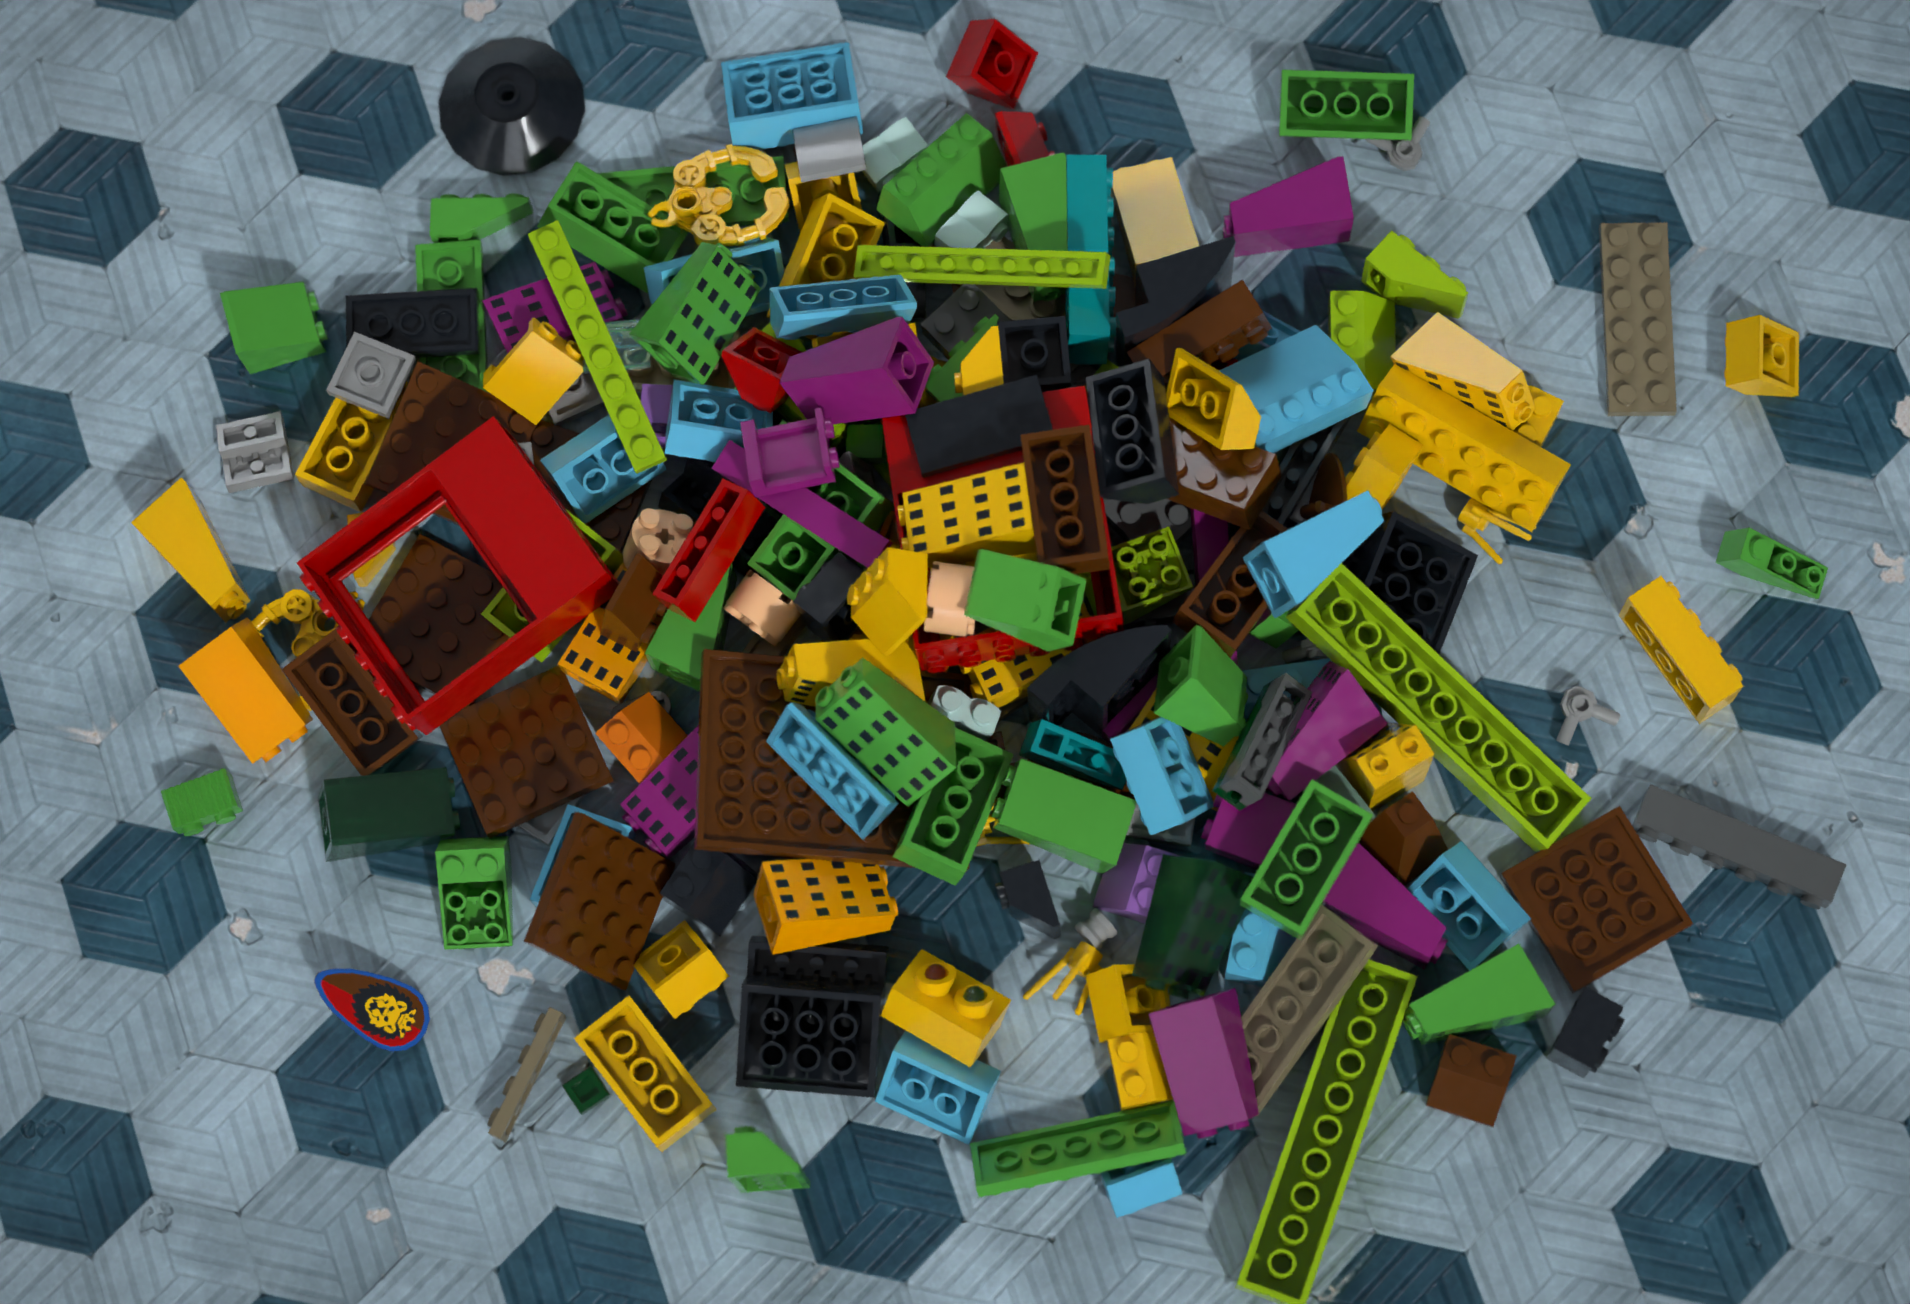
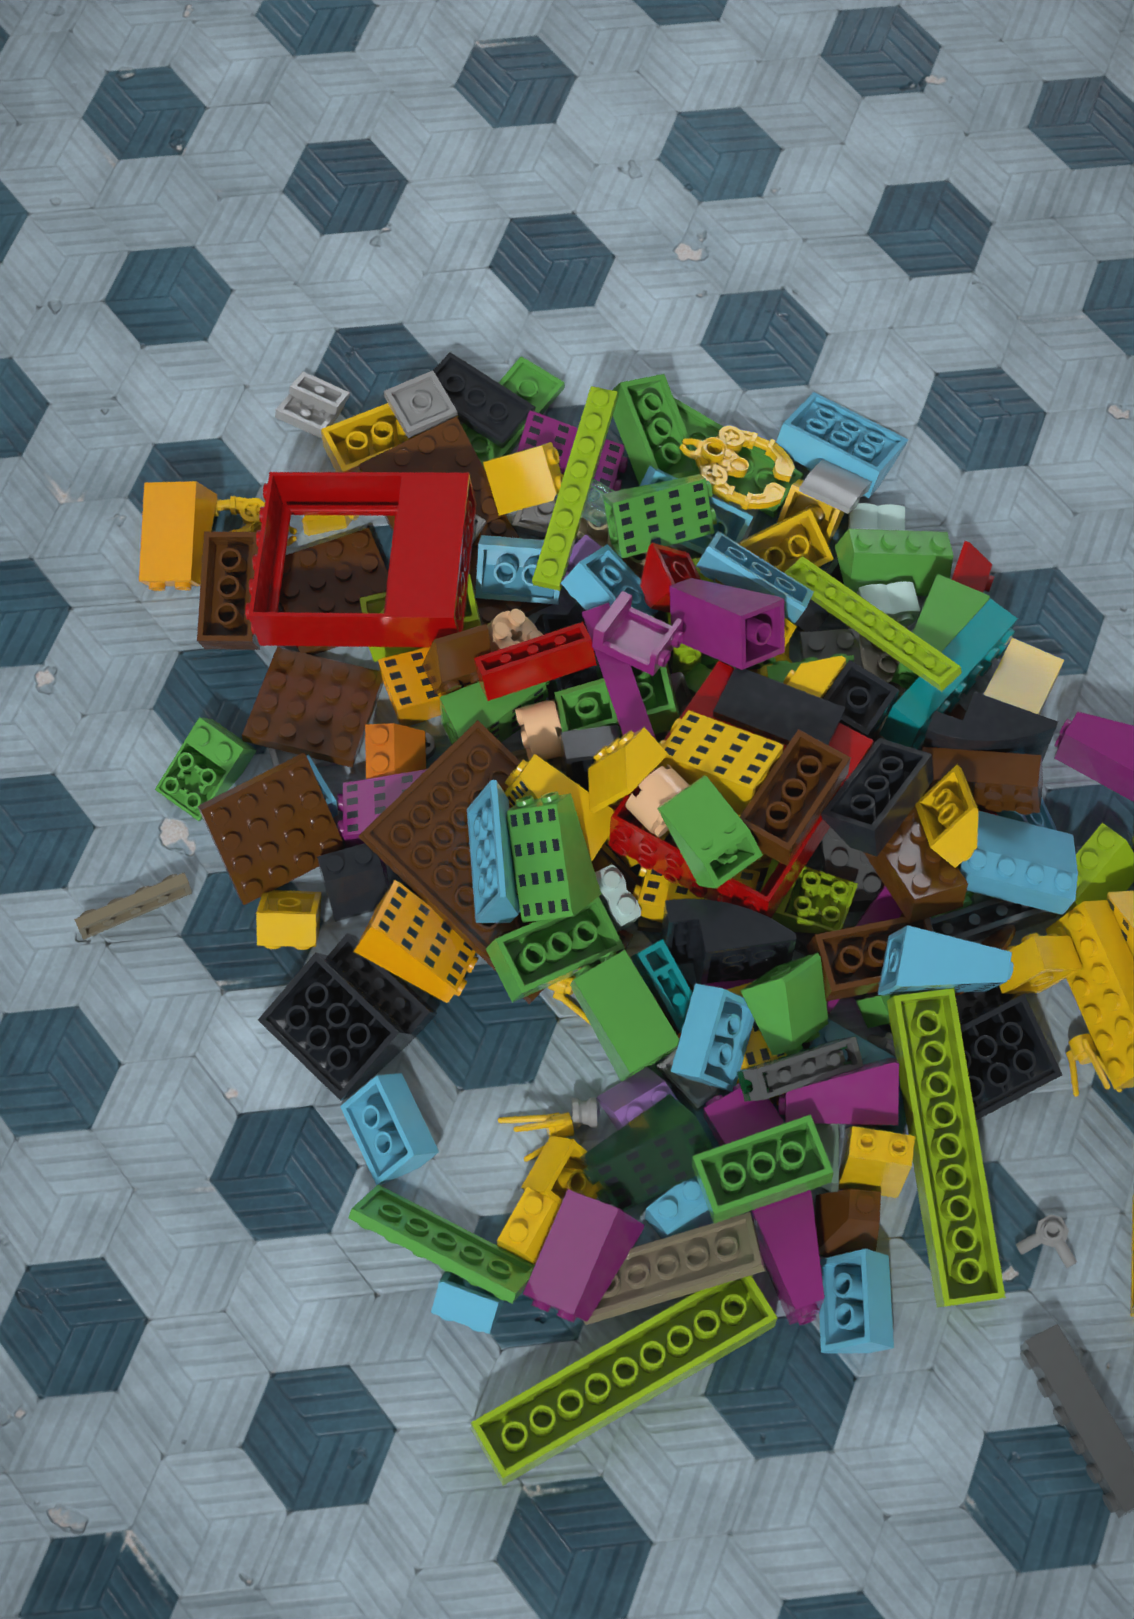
camera: 30 degrees right, 10 degrees down
yellow slope [131,477,251,623] -> none
bright green brick [161,768,243,836] -> none
bright green slope [220,282,328,374] -> none
shield [314,969,430,1052] -> none
clear green slope [318,767,460,862] -> none
bright green slope [430,193,533,243] -> none
black dish [438,37,585,176] -> none
dark green tile [562,1066,611,1115] -> none
yellow brick [574,996,717,1153] -> none
bright green slope [726,1126,810,1193] -> none
yellow piece [881,949,1011,1068] -> none
red slope [946,19,1038,109] -> none
black slope [995,860,1061,939] -> none
bright green slope [1403,944,1555,1045] -> none
reddish brown slope [1426,1034,1517,1128] -> none
reddish brown plate [1500,806,1693,994] -> none
black brick [1546,987,1625,1078] -> none

